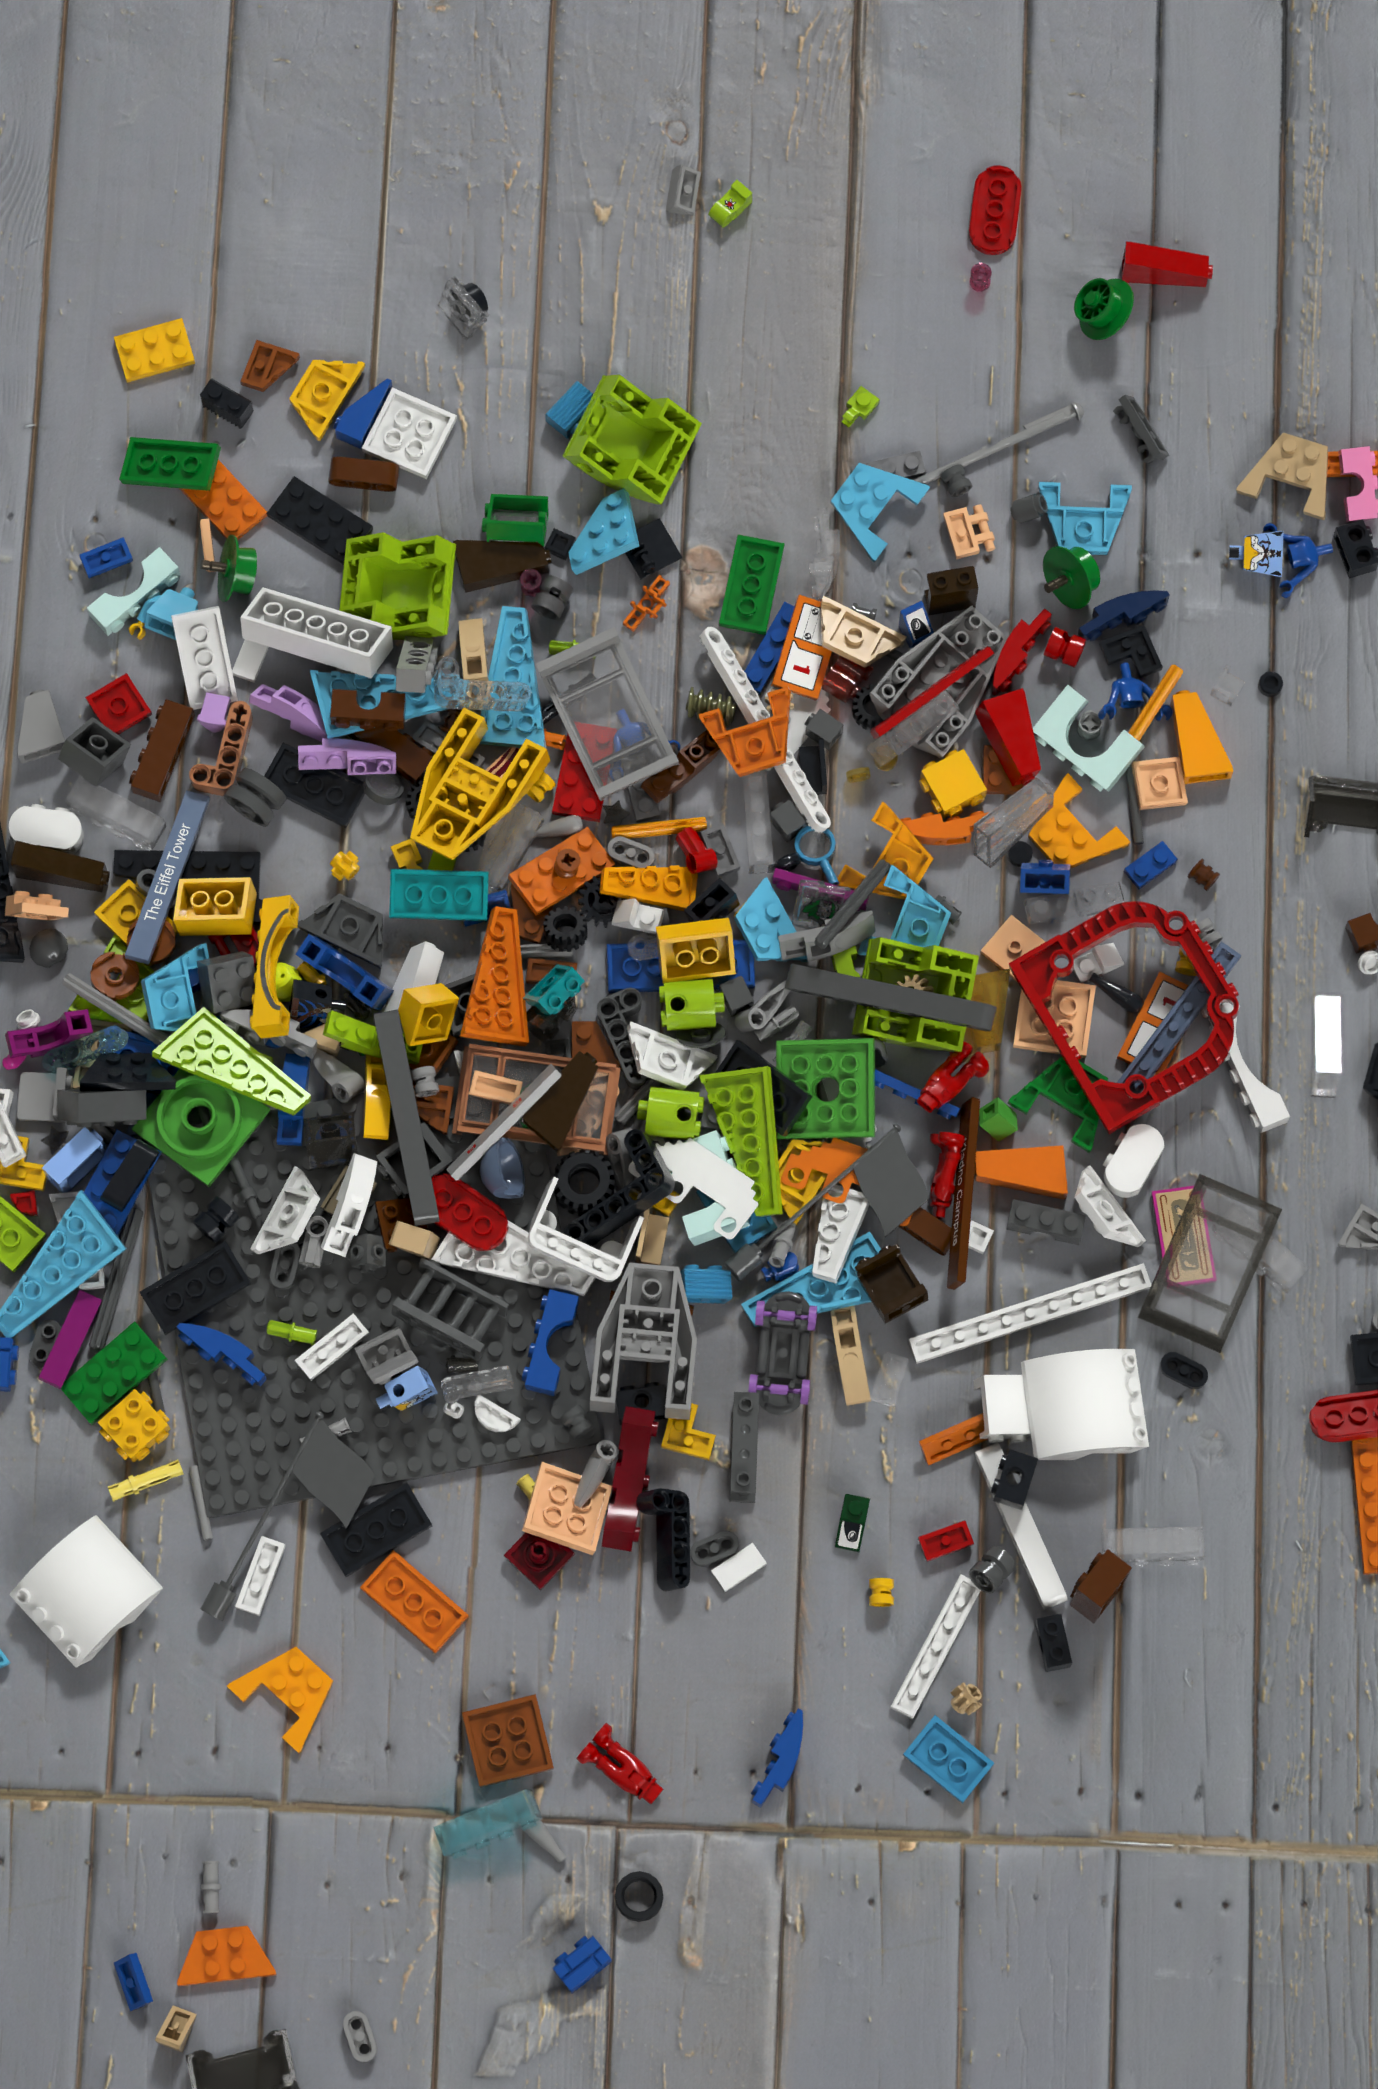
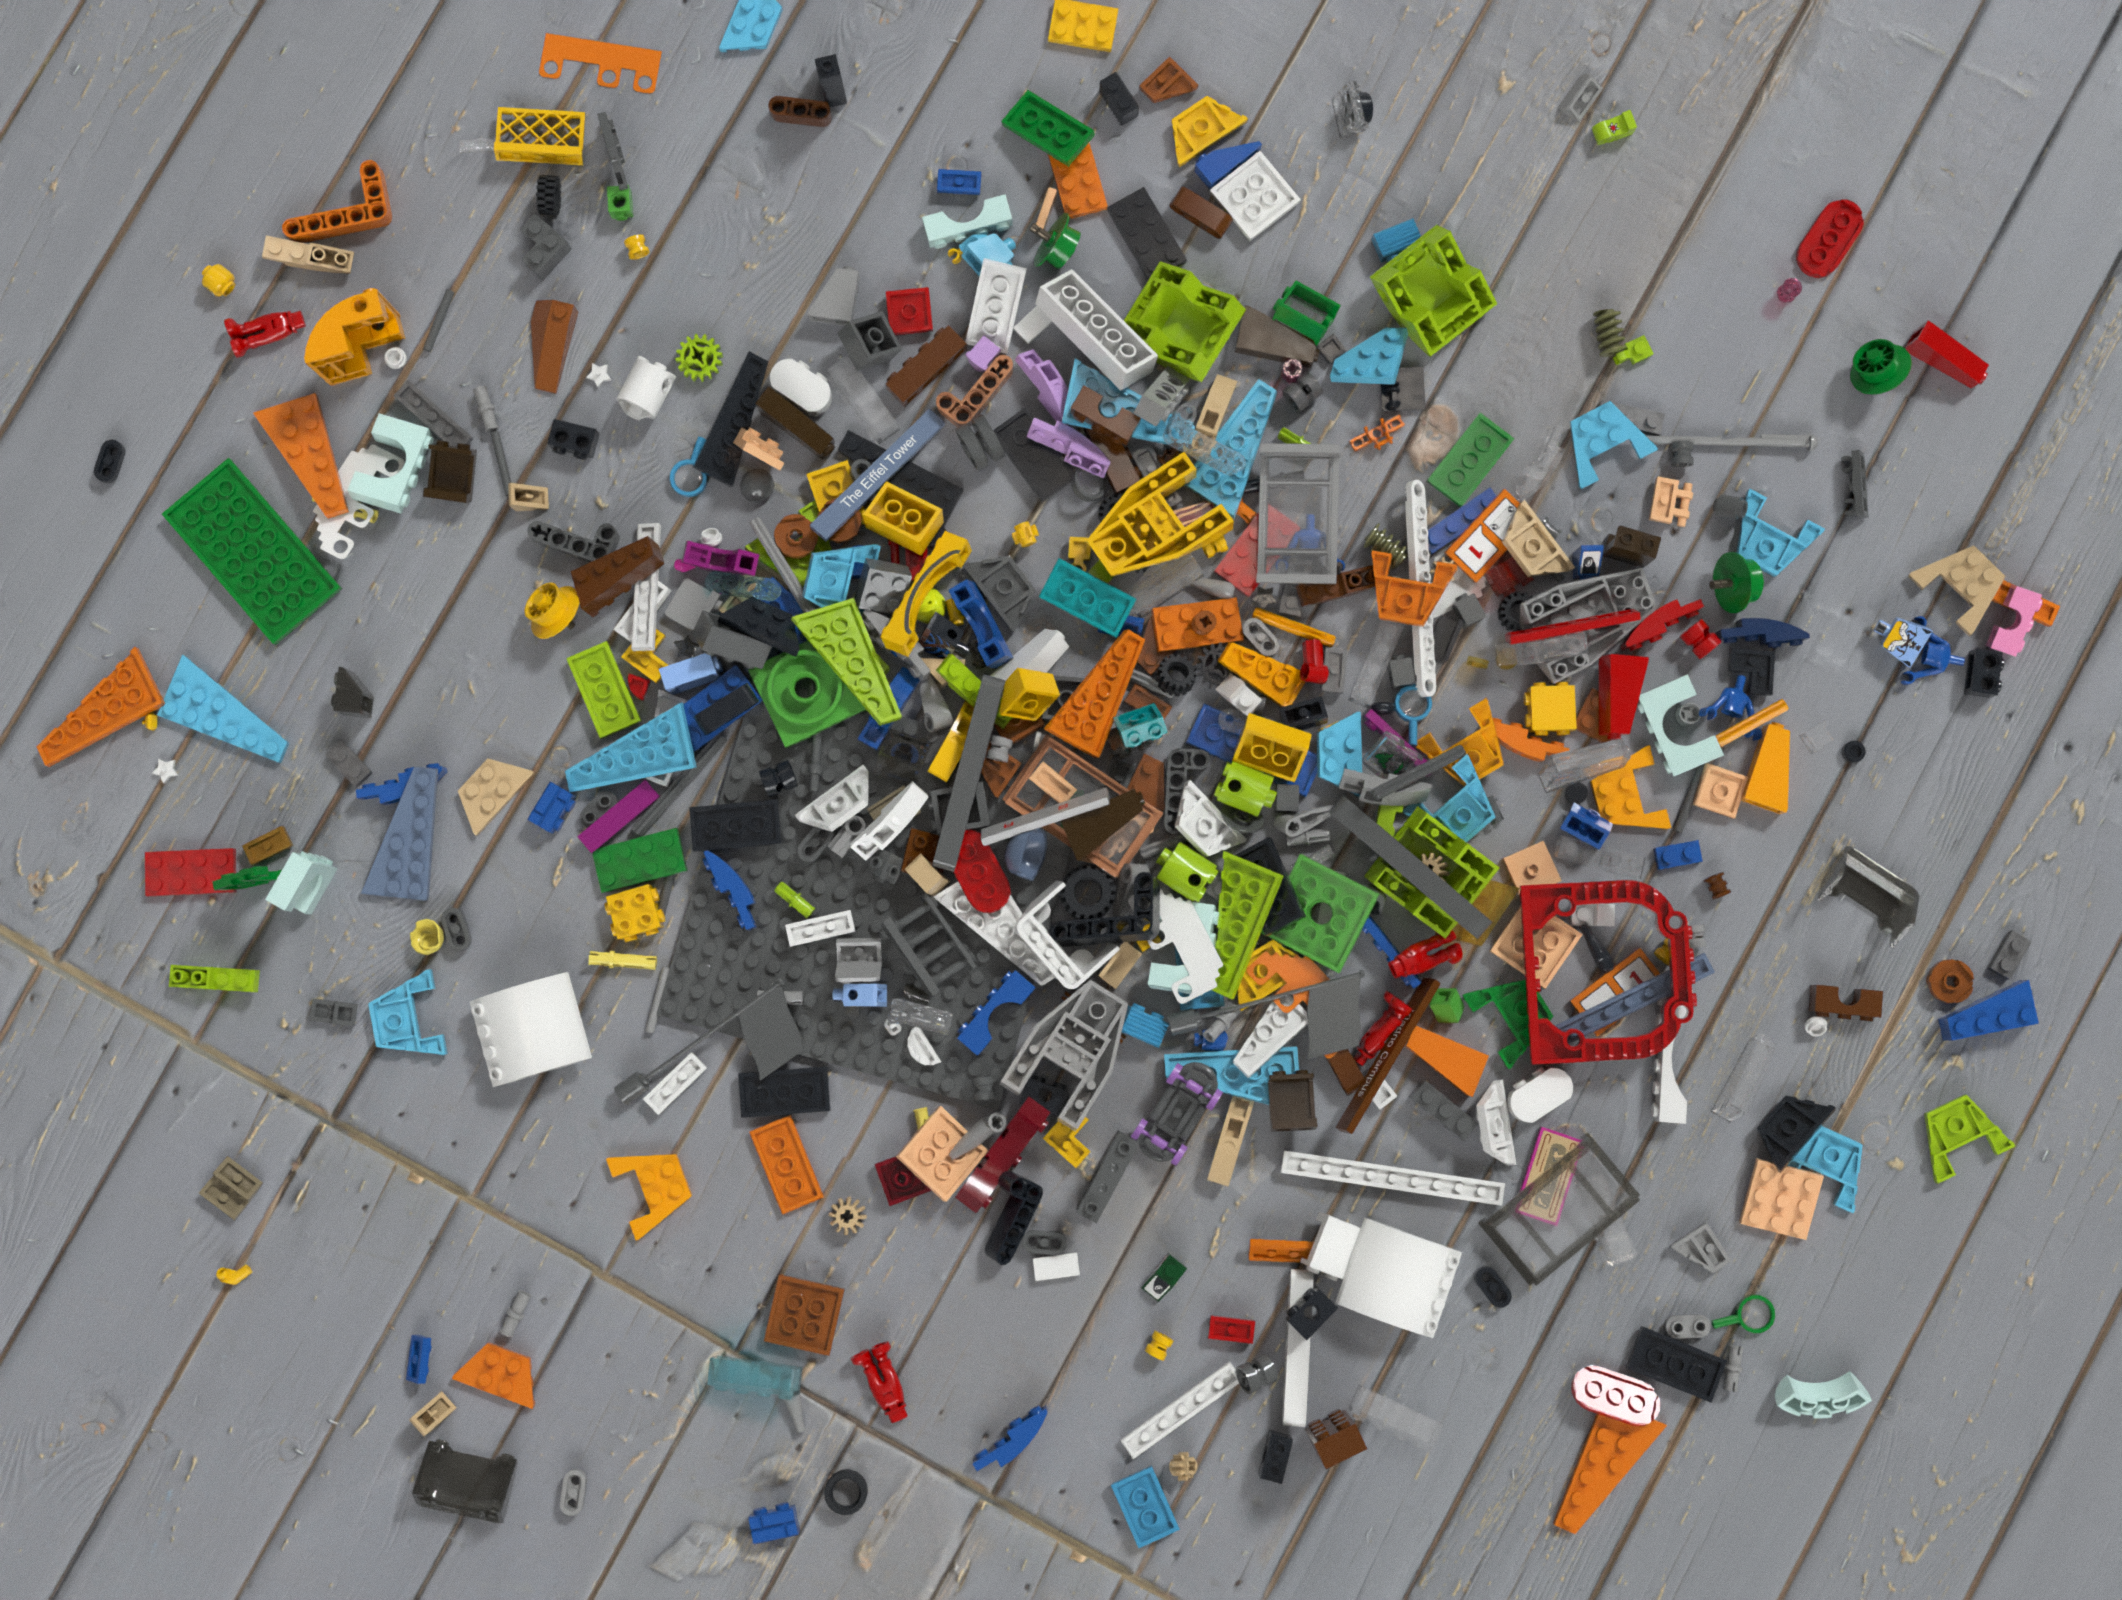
camera: 25 degrees right, 10 degrees up
none -> tan gear [828,1196,867,1235]
none -> olive piece [1593,309,1626,357]

